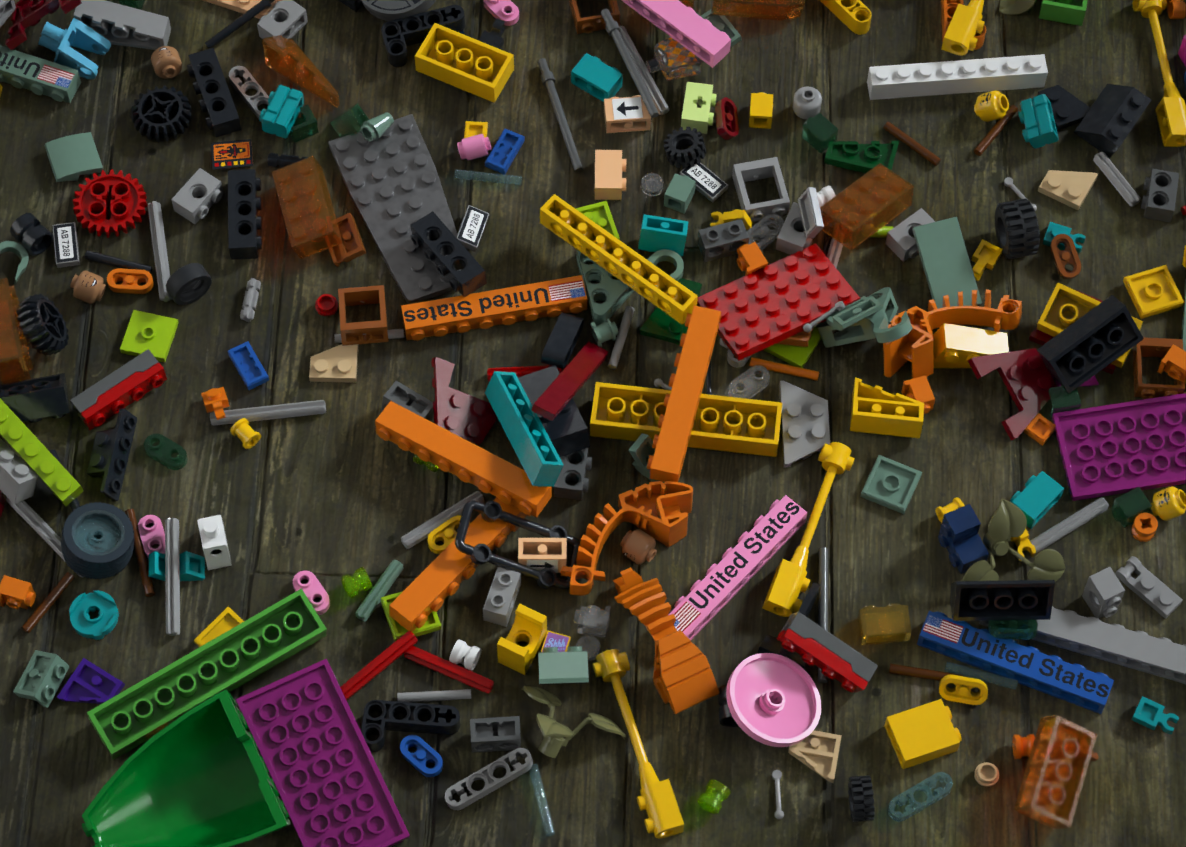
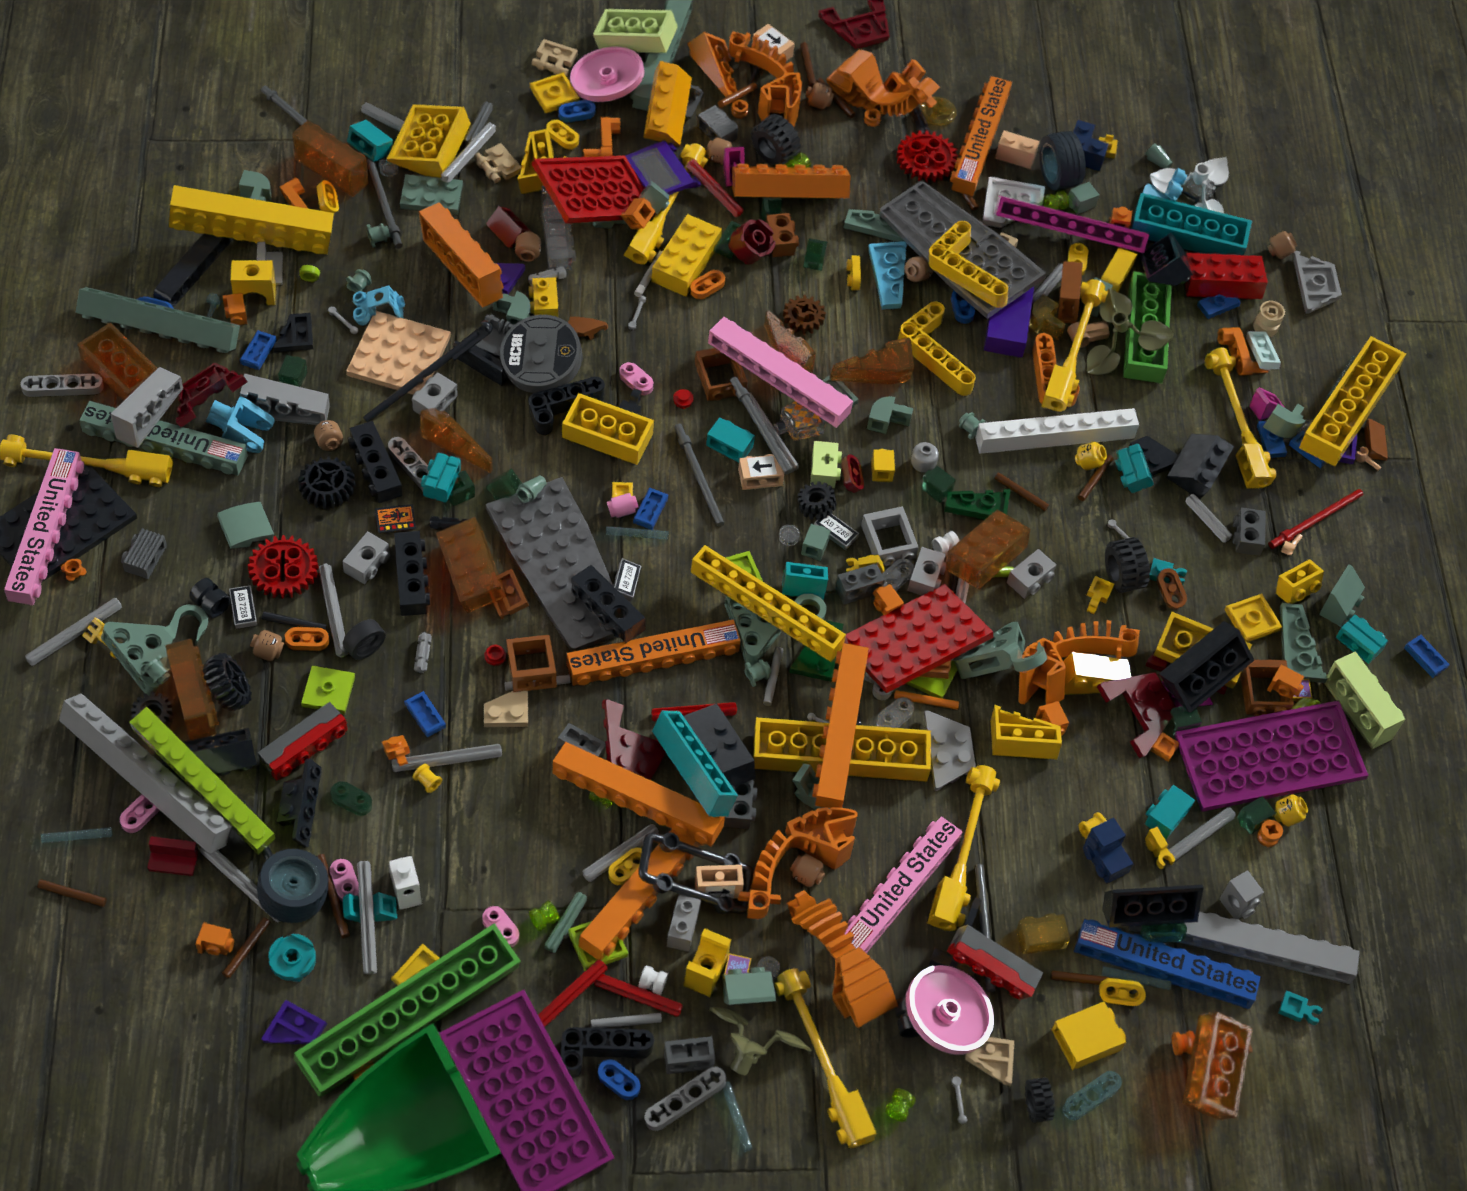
camera: 10 degrees left, 5 degrees down
sand green bracket [13,650,69,708] -> none
dark red tile [531,341,609,421] -> none
black beam [541,312,584,370] -> none
clear brick [574,605,611,638] -> none
light nougat brick [595,150,626,200] -> none
light grey tile [798,187,824,238] -> none
light grey hinge [803,301,845,332] -> none
sand green slope [825,296,883,330] -> none
sand green tile [860,455,922,514] -> none
sand green tile [912,217,982,309] -> none
olive plant [962,499,1065,582] -> none
tan plate [974,762,999,787] -> none
tan wing [1038,170,1098,210] -> none
light grey plate [1115,556,1183,619] -> none
none -> red plate [673,389,693,409]
none -> sand green brick [867,397,913,434]
none -> sand green brick [959,412,986,439]

